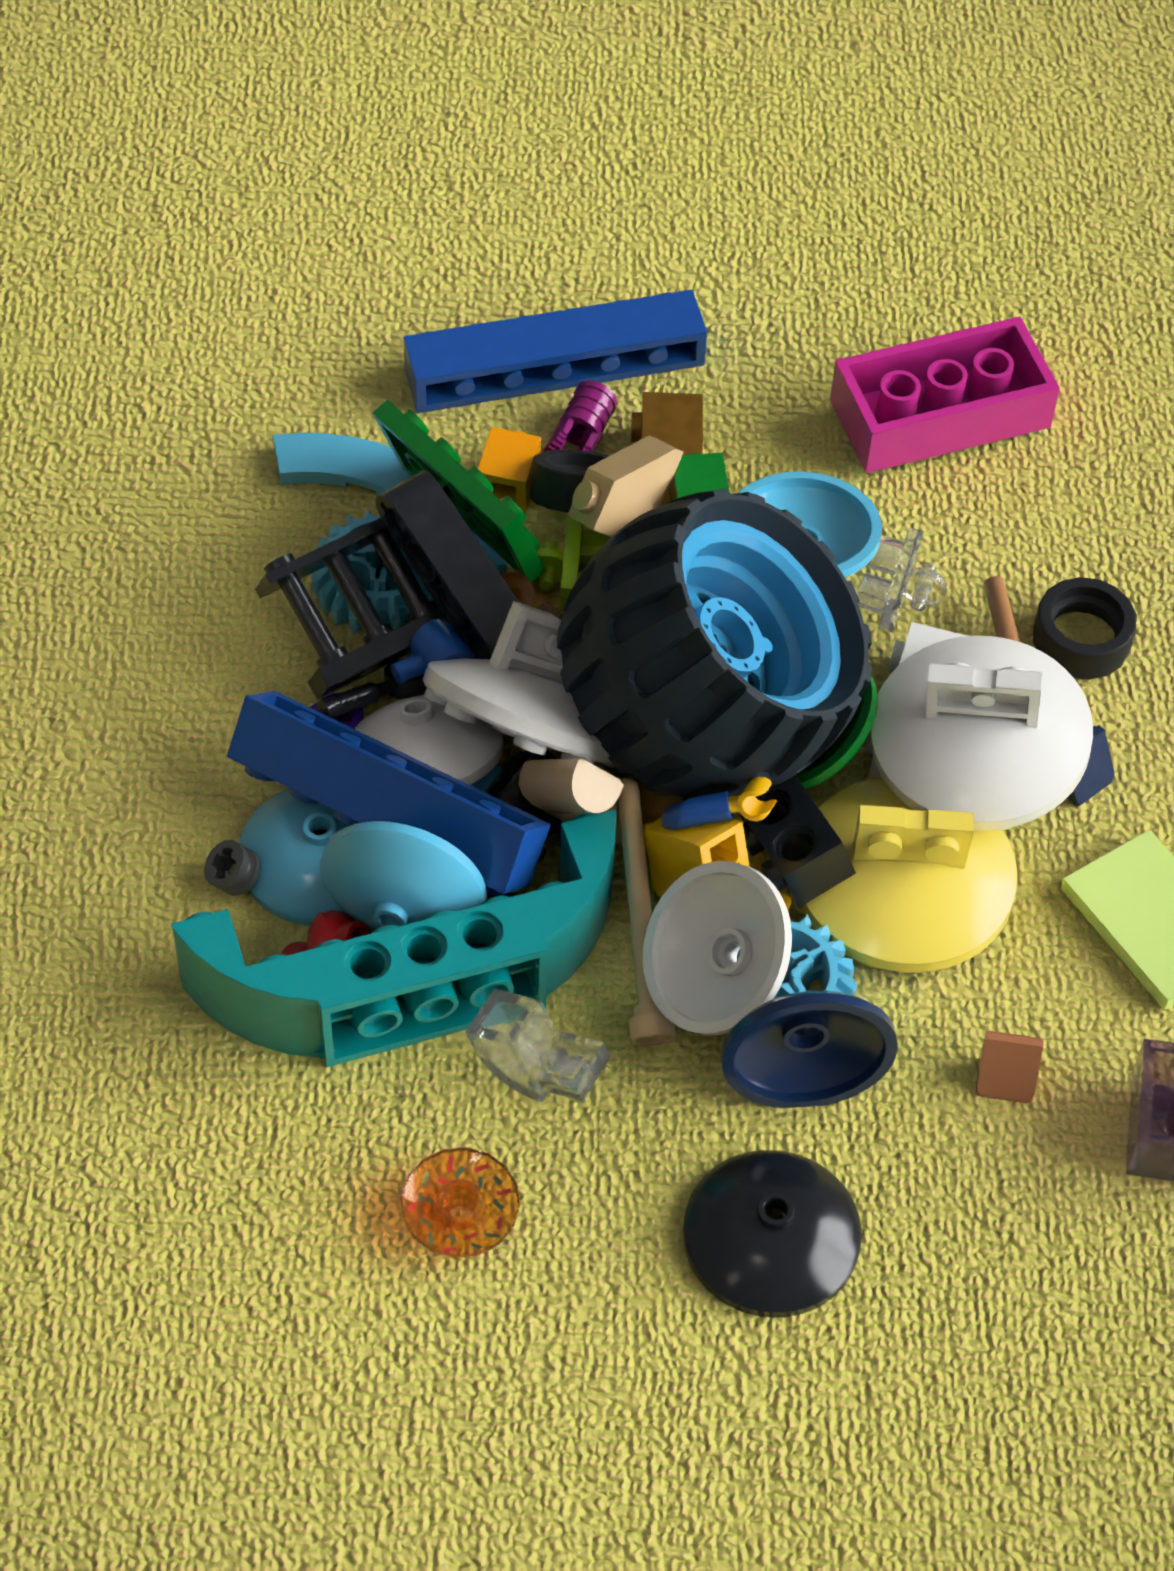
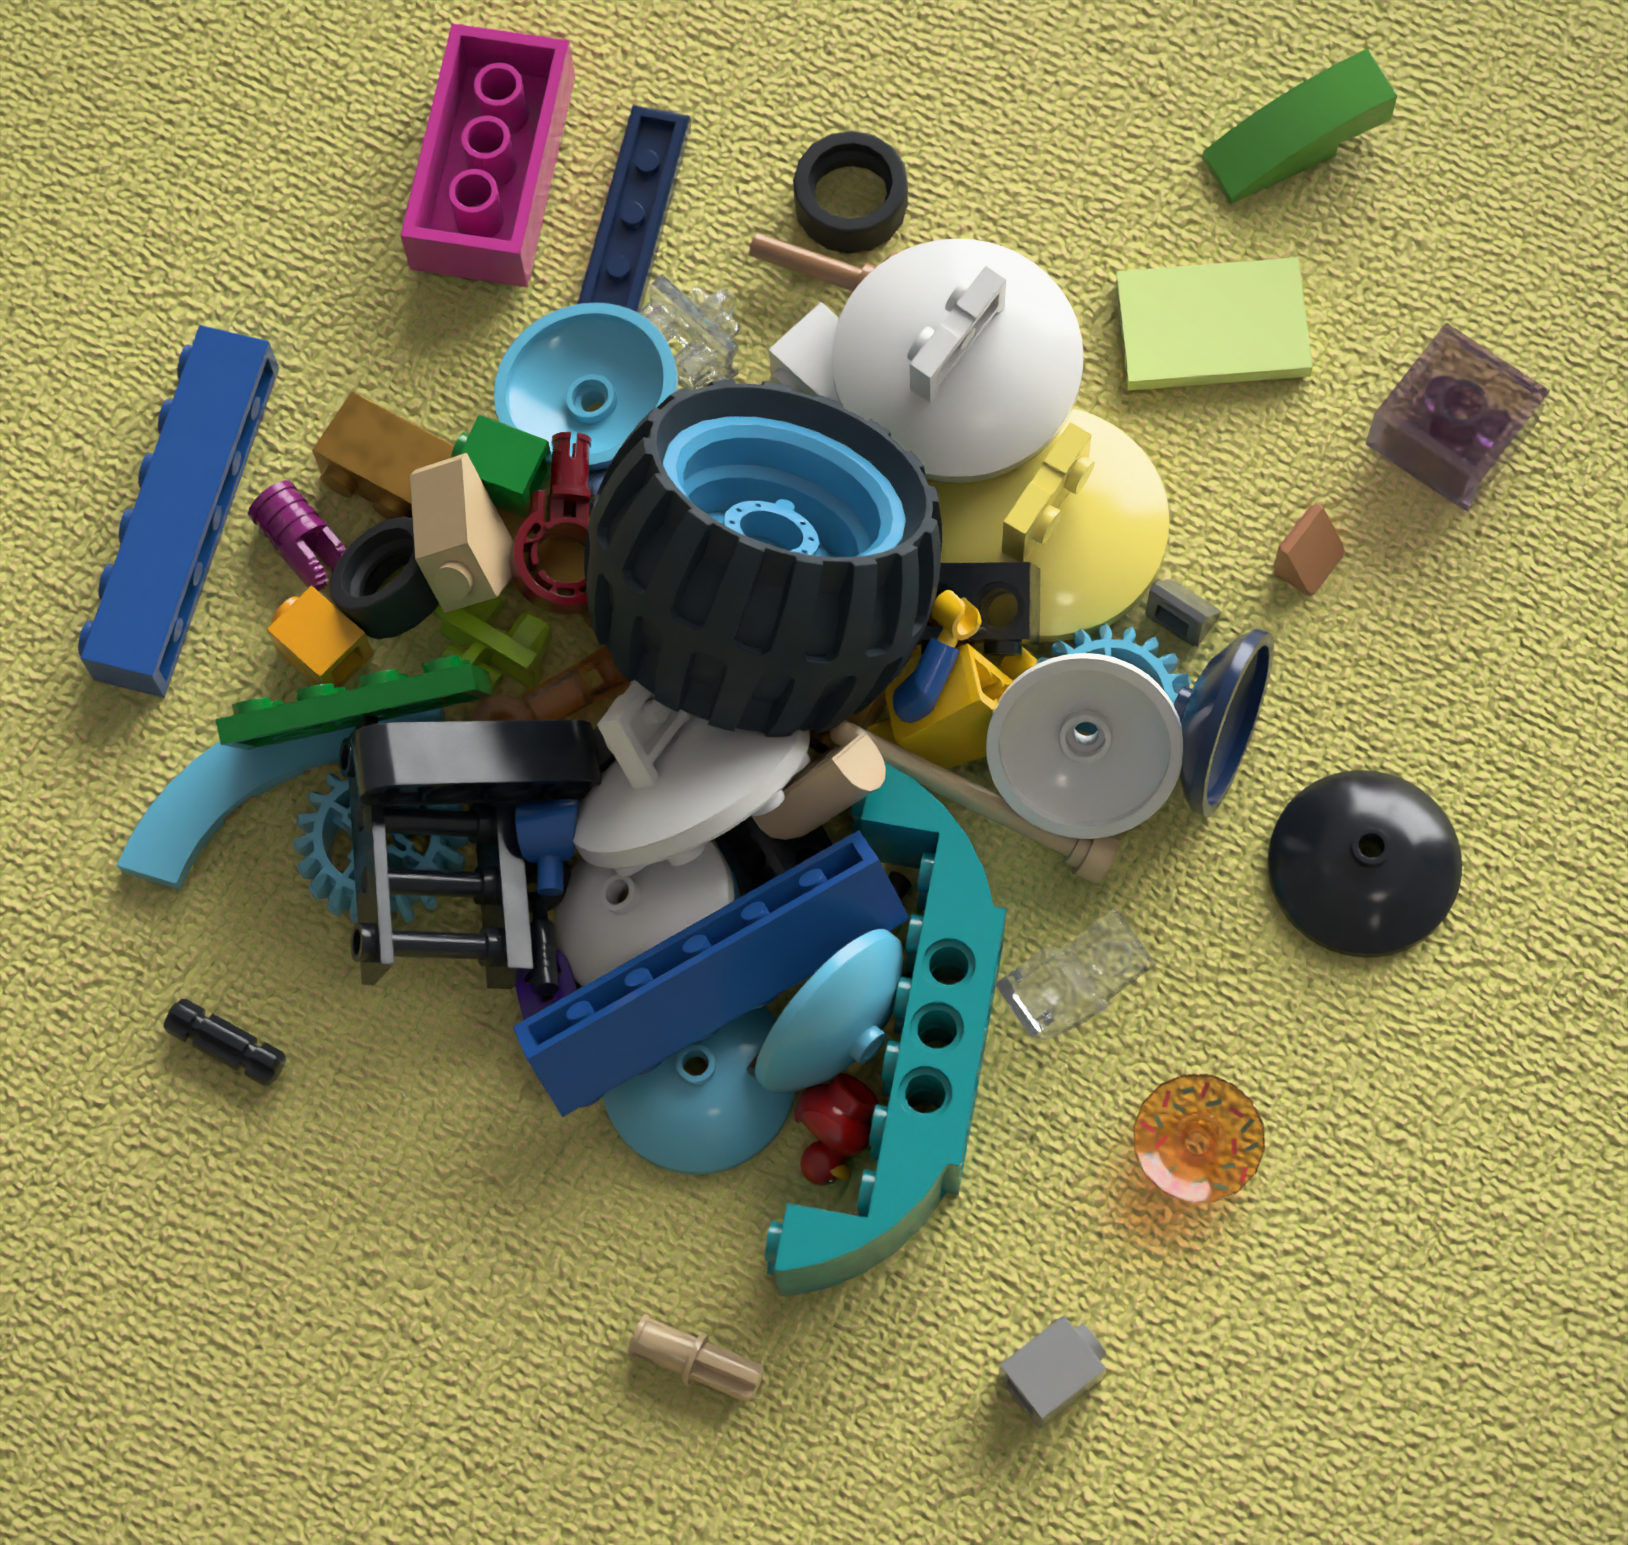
camera: 55 degrees left, 15 degrees up
dark grey bush [204,840,261,896] -> none
none -> black axle [163,999,286,1086]
none -> dark blue tile [577,105,691,314]
none -> tan axle [628,1314,763,1402]
none -> light grey brick [998,1315,1107,1429]
none -> dark grey slope [1146,579,1221,647]

